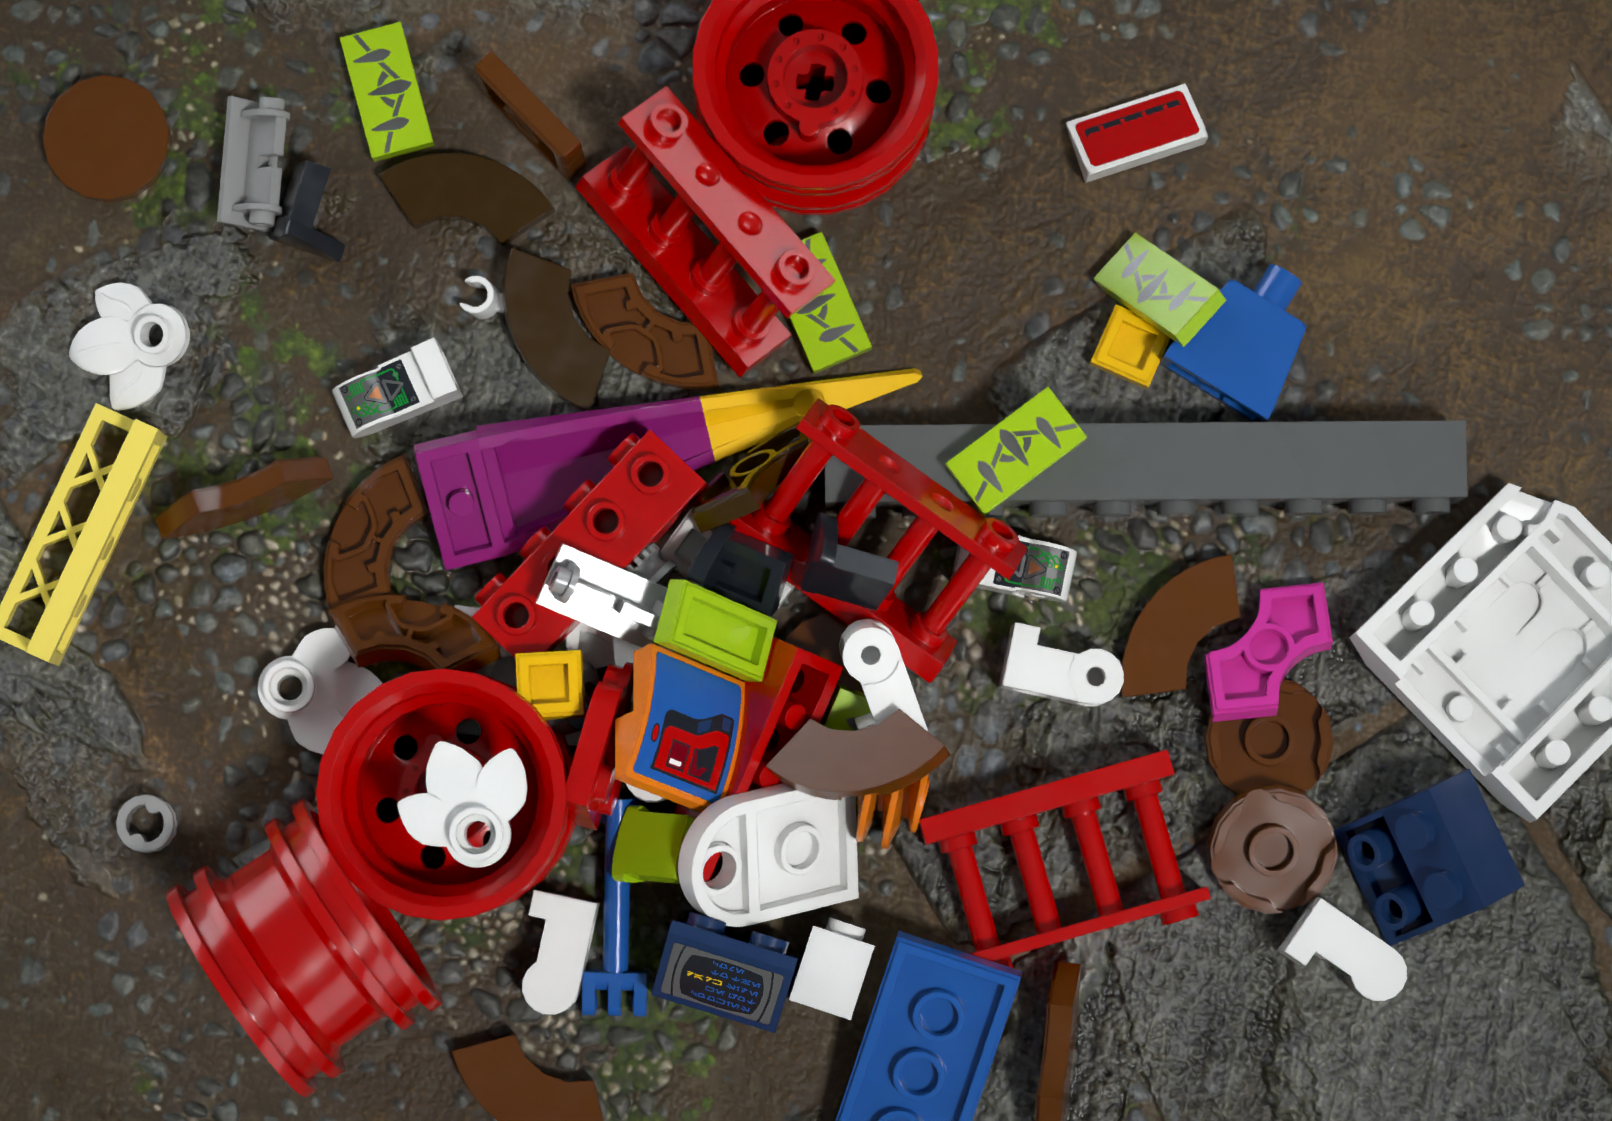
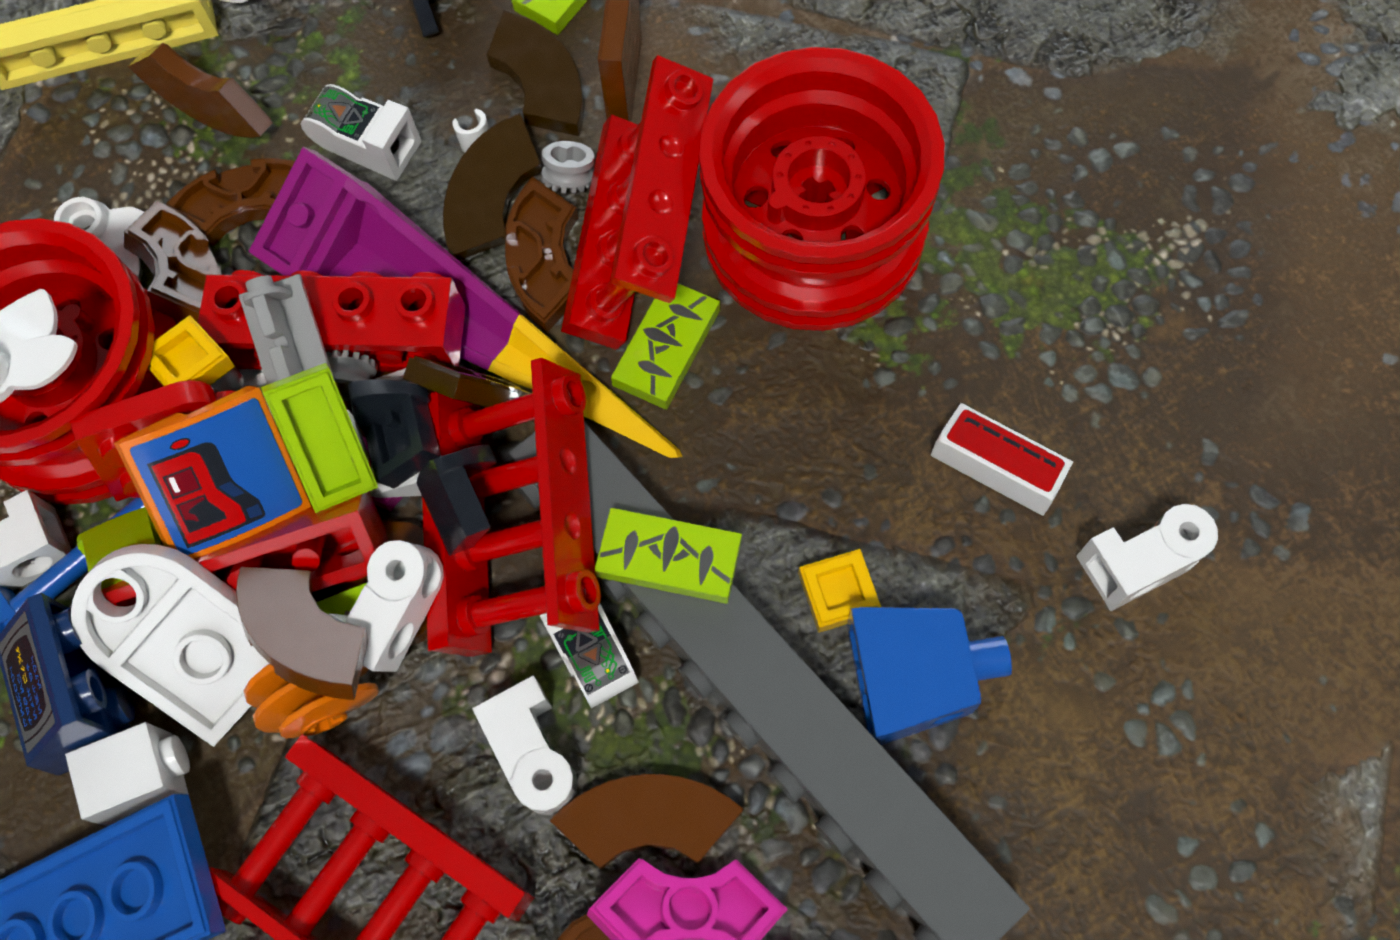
camera: 55 degrees right, 15 degrees down
lime tile [1093,233,1227,347] -> none
none -> light grey bush [541,141,594,194]
none -> white leg [1076,504,1218,611]

